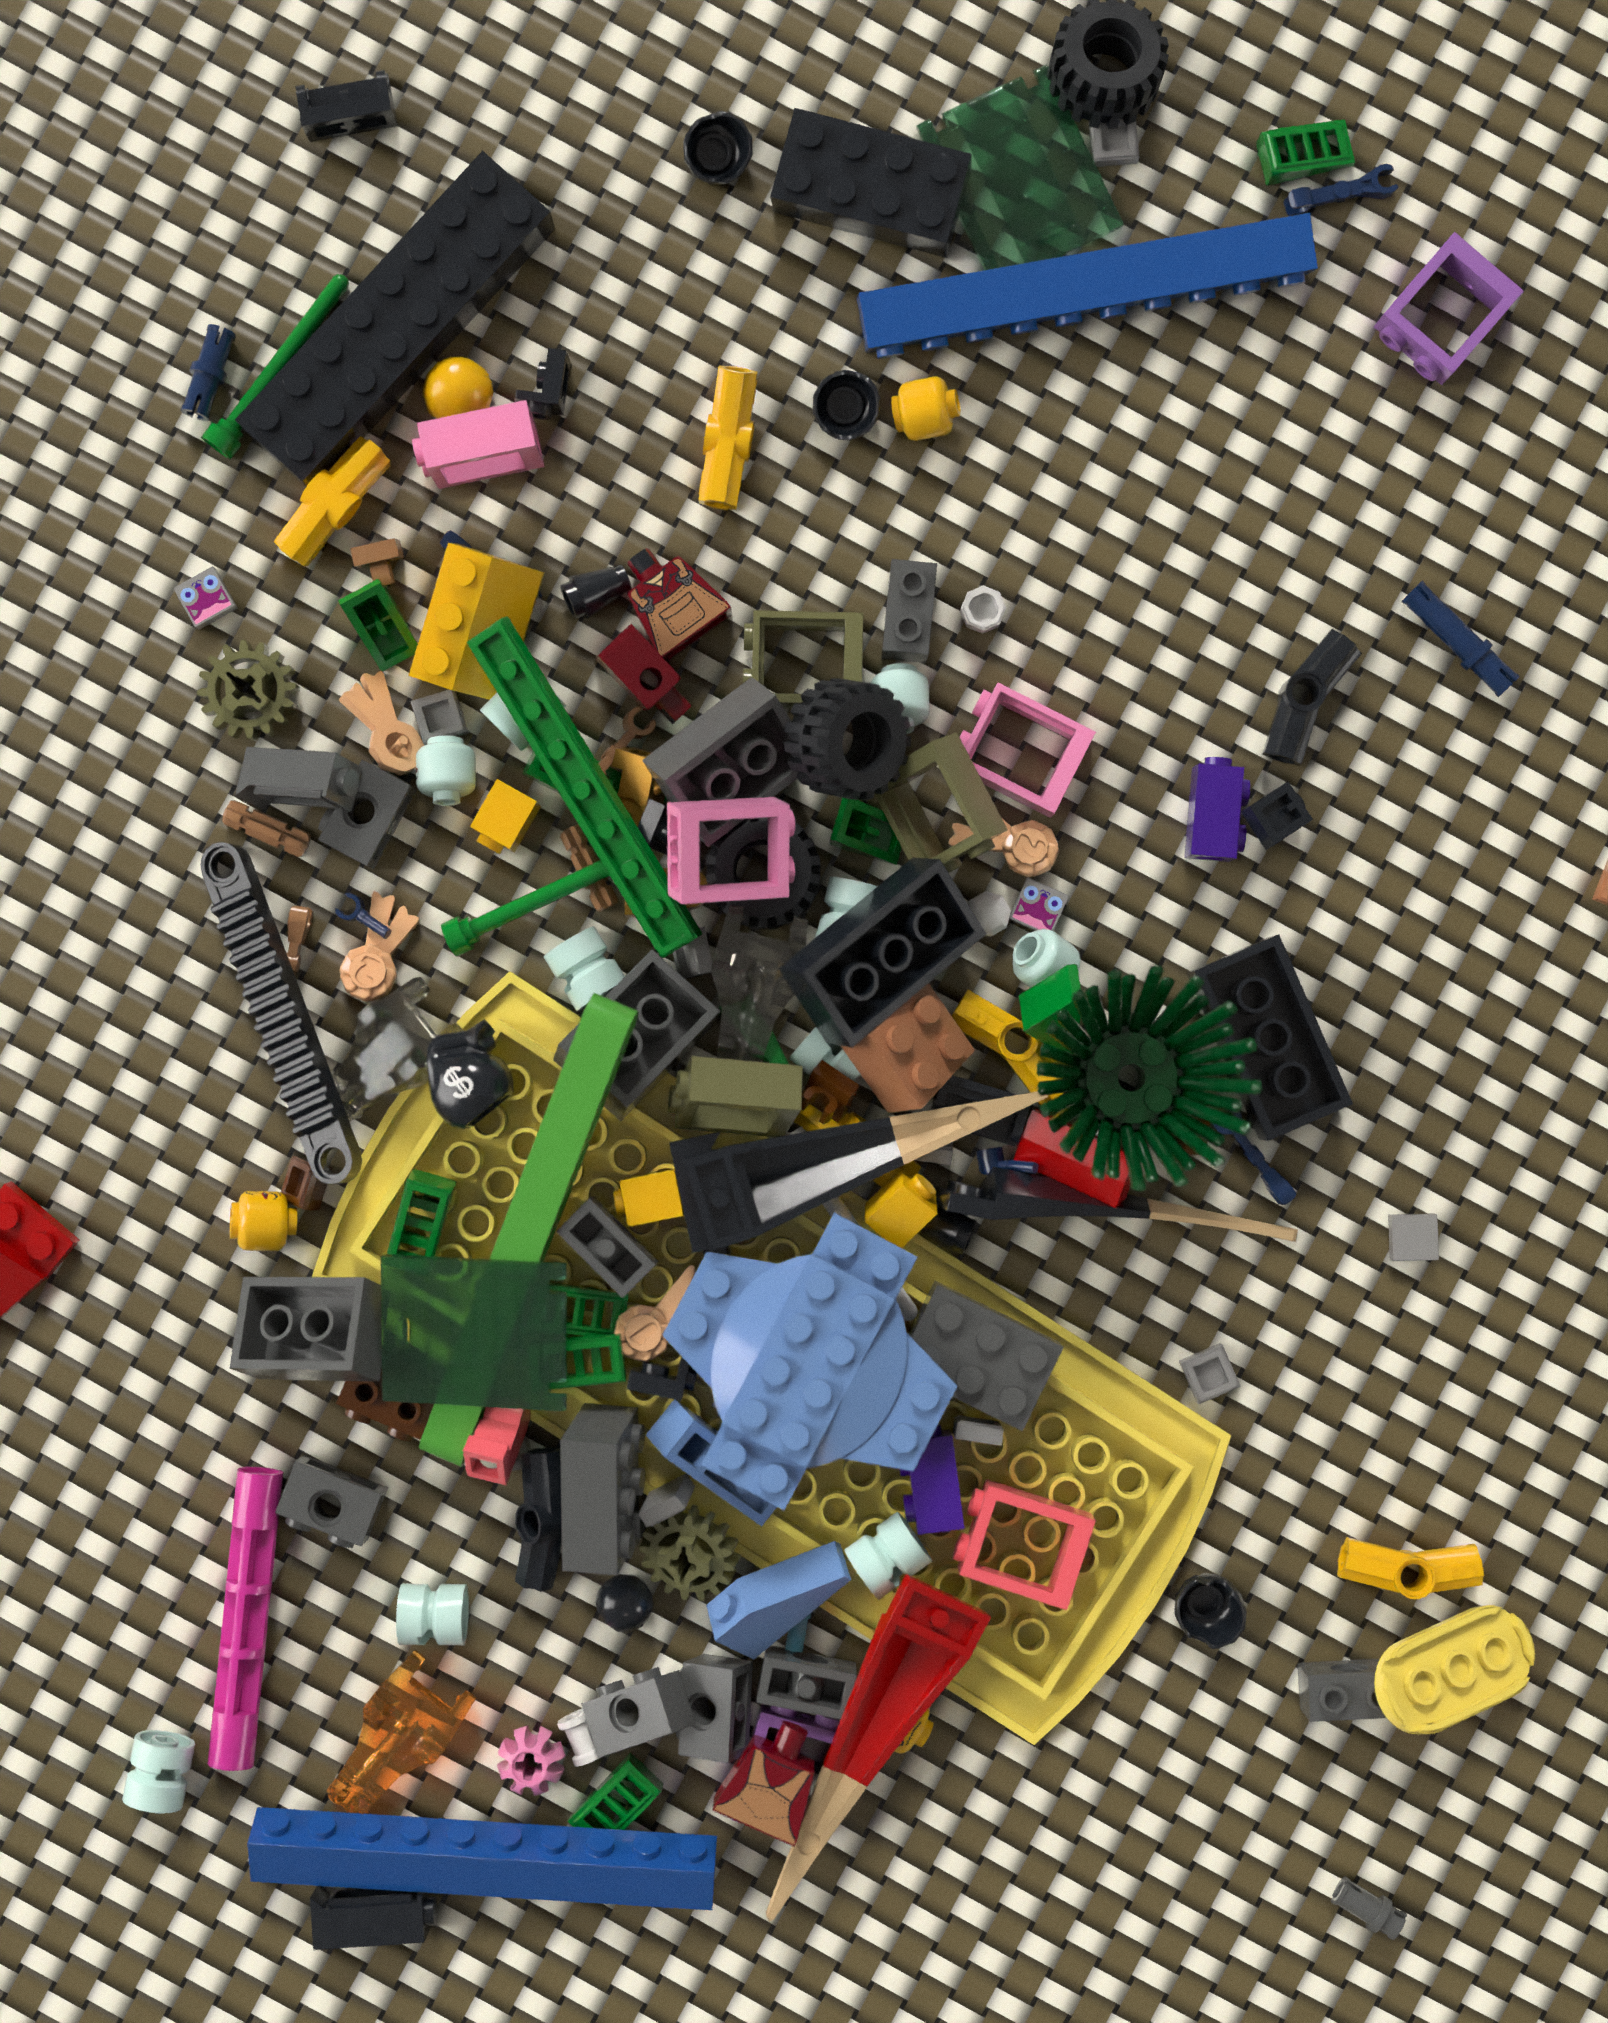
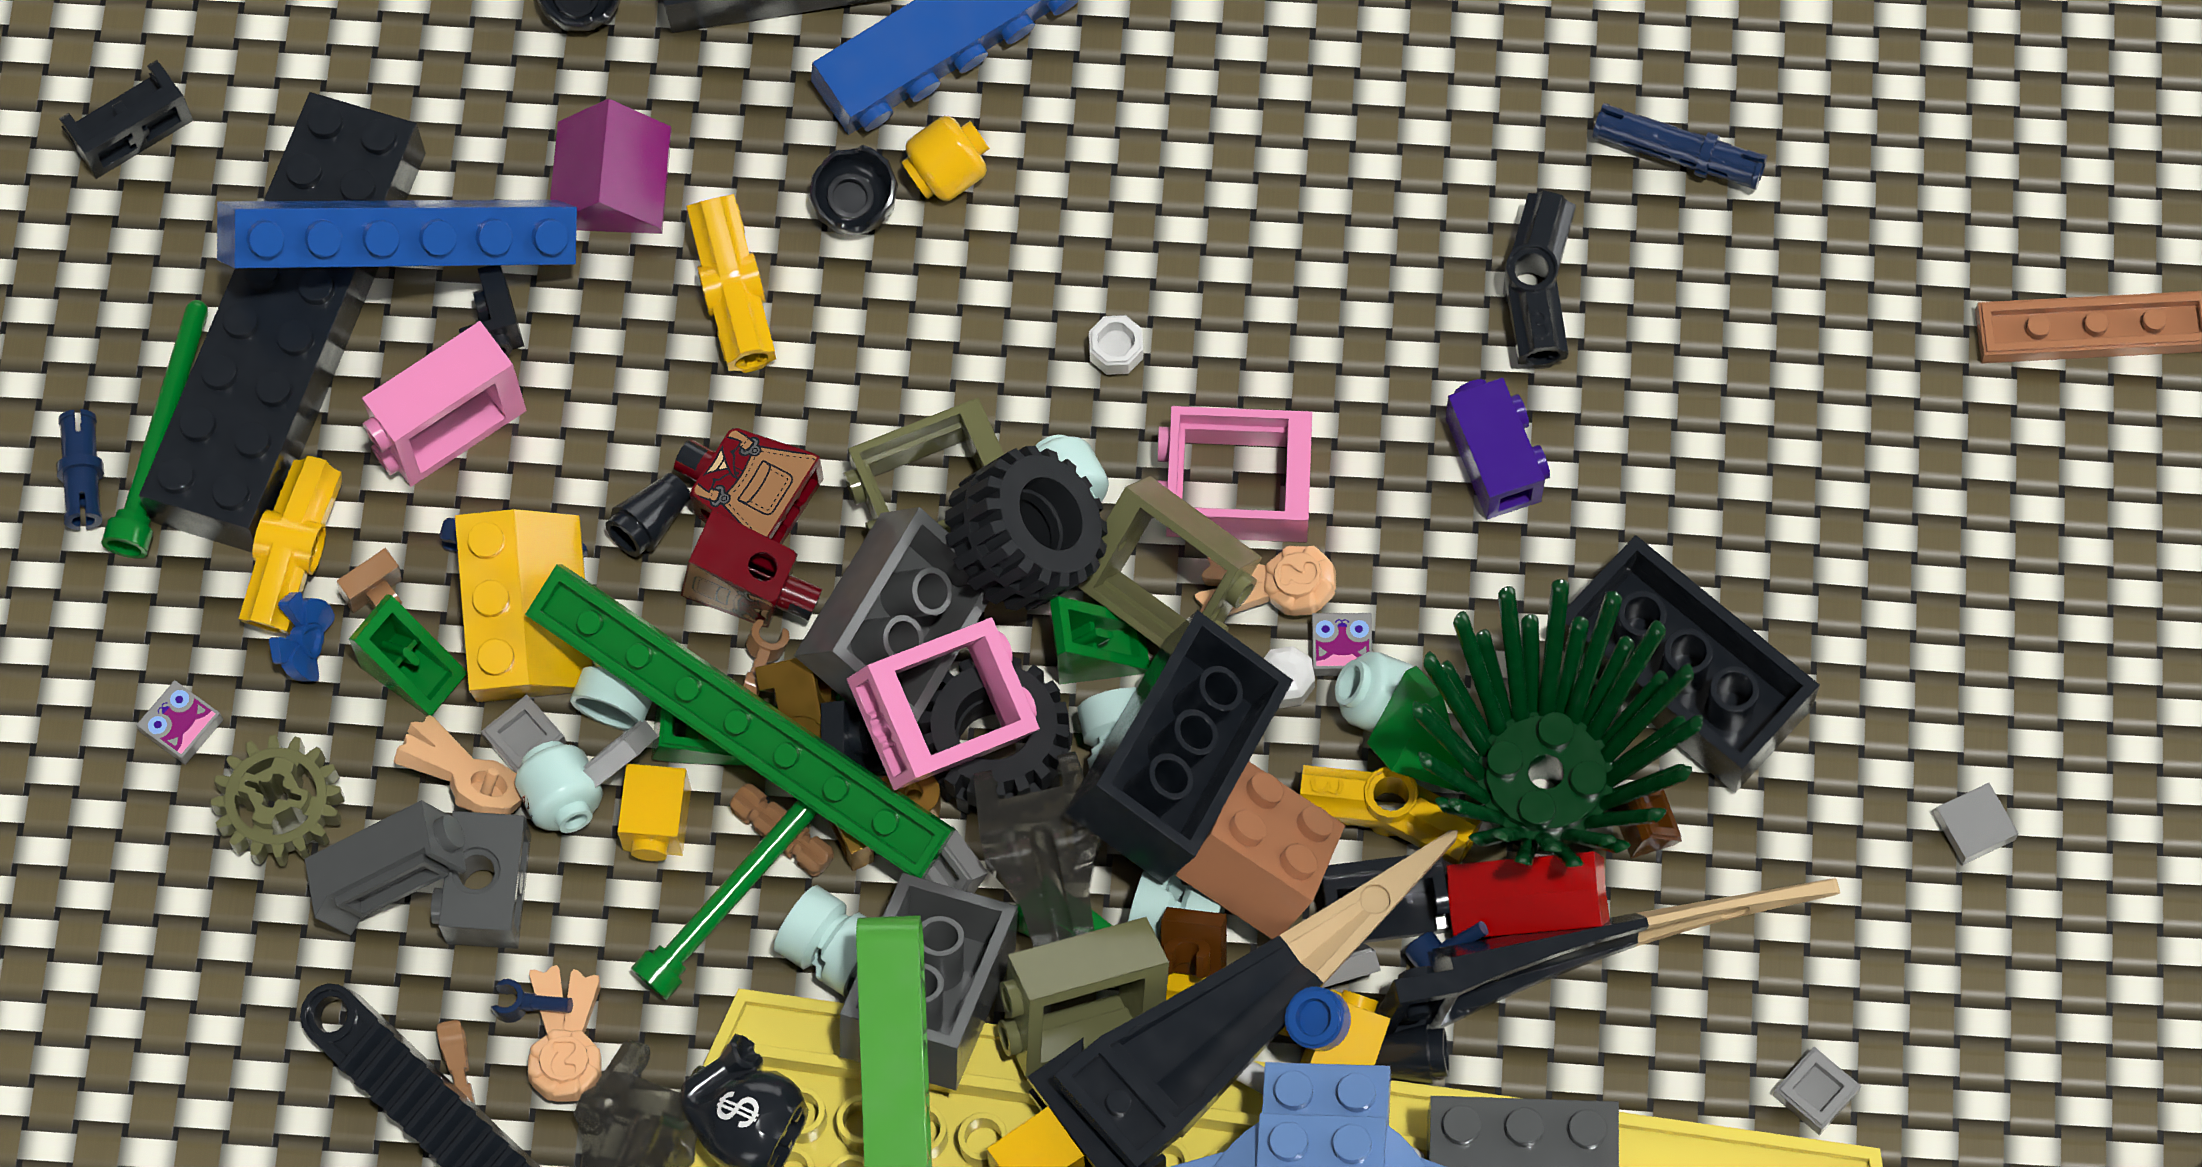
camera: 20 degrees left, 20 degrees down
medium nougat axle [222,800,311,857] -> none
yellow hair [422,356,493,419] -> none
dark grey brick [881,559,937,663] -> none
dark blue piece [1210,1111,1296,1205] -> none
black bracket [1241,781,1313,850] -> none
none -> blue brick [217,200,577,268]
none -> blue piece [269,592,335,682]
none -> magenta slope [550,98,672,234]
none -> light grey tile [583,720,658,788]
none -> blue tile [1285,987,1351,1051]

